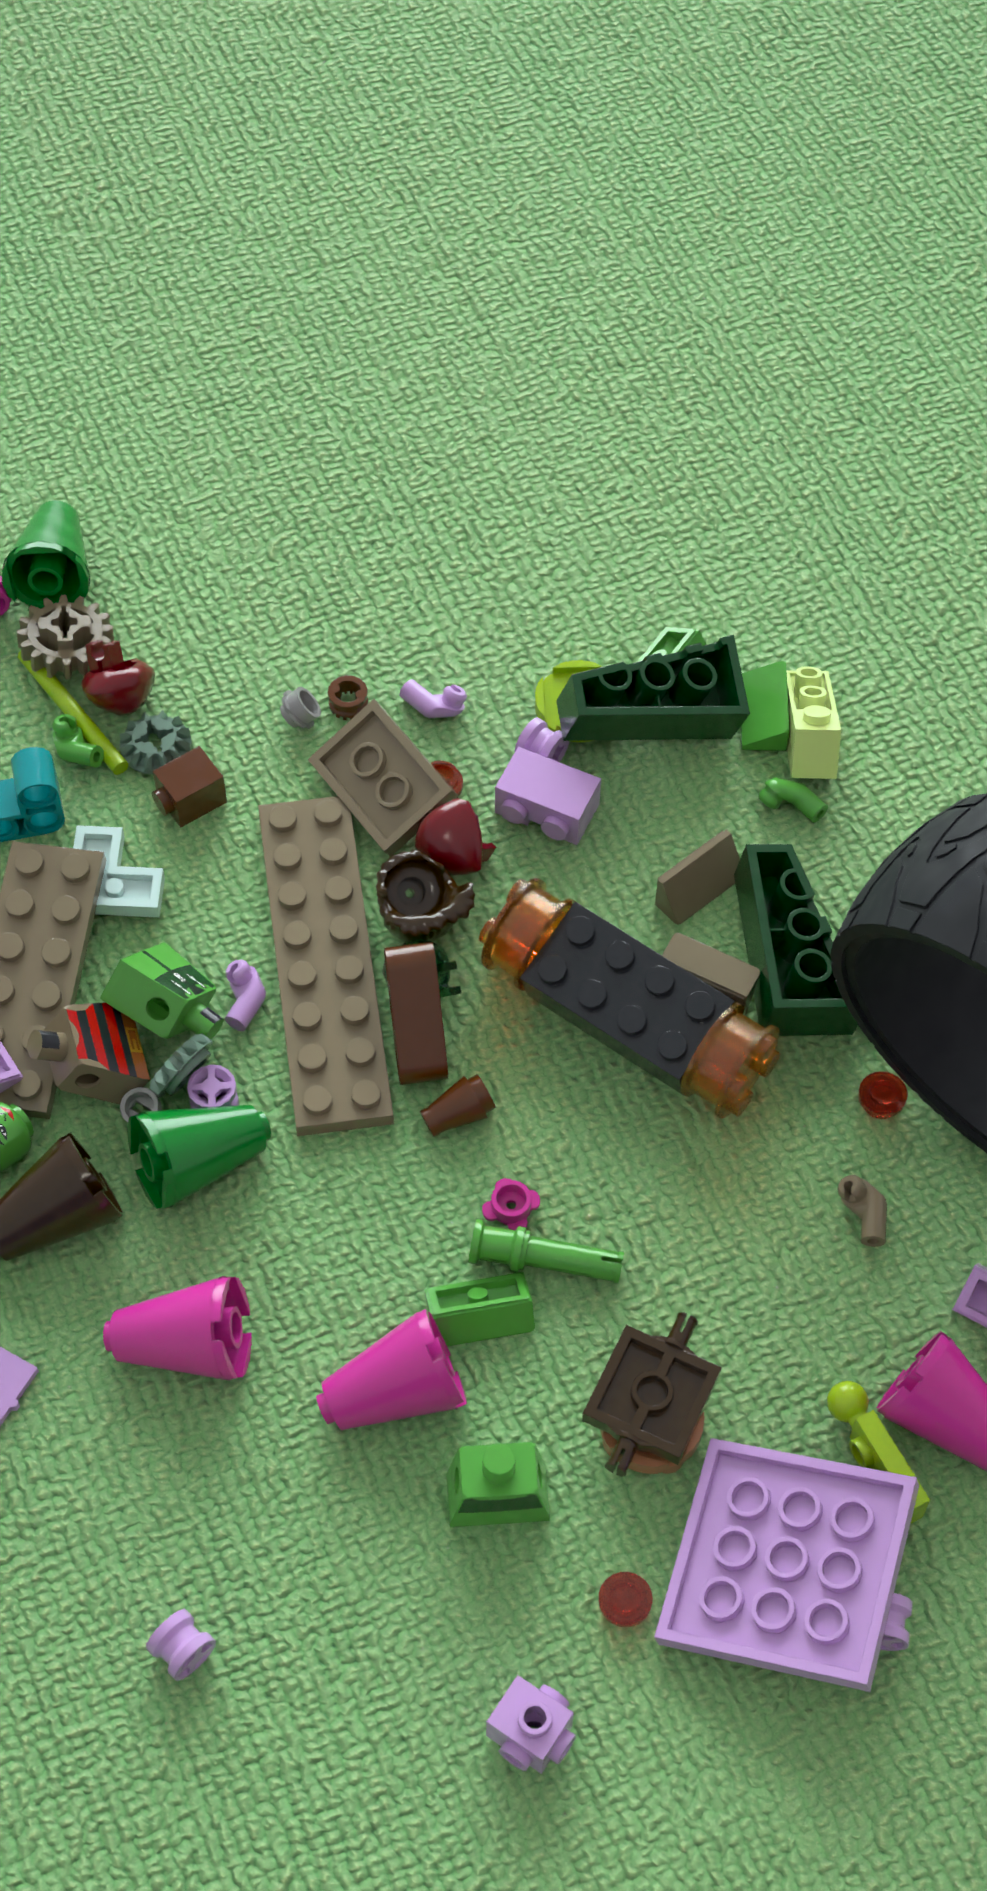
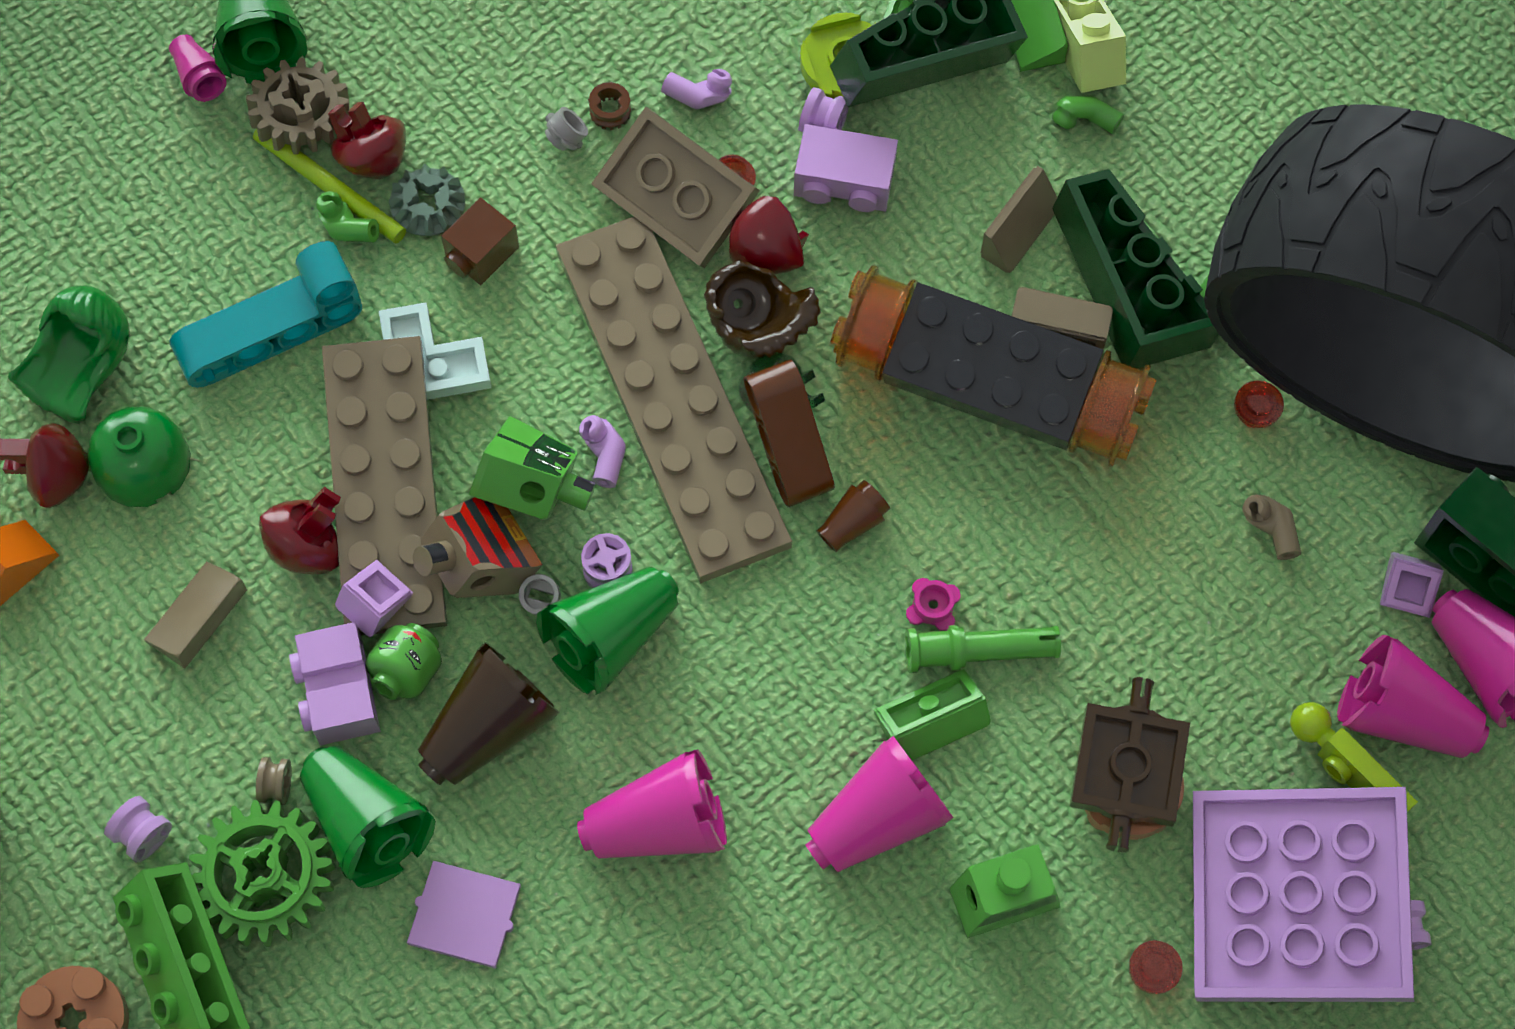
camera: 15 degrees left, 10 degrees up
sand green gear [149,1033,213,1098] -> none

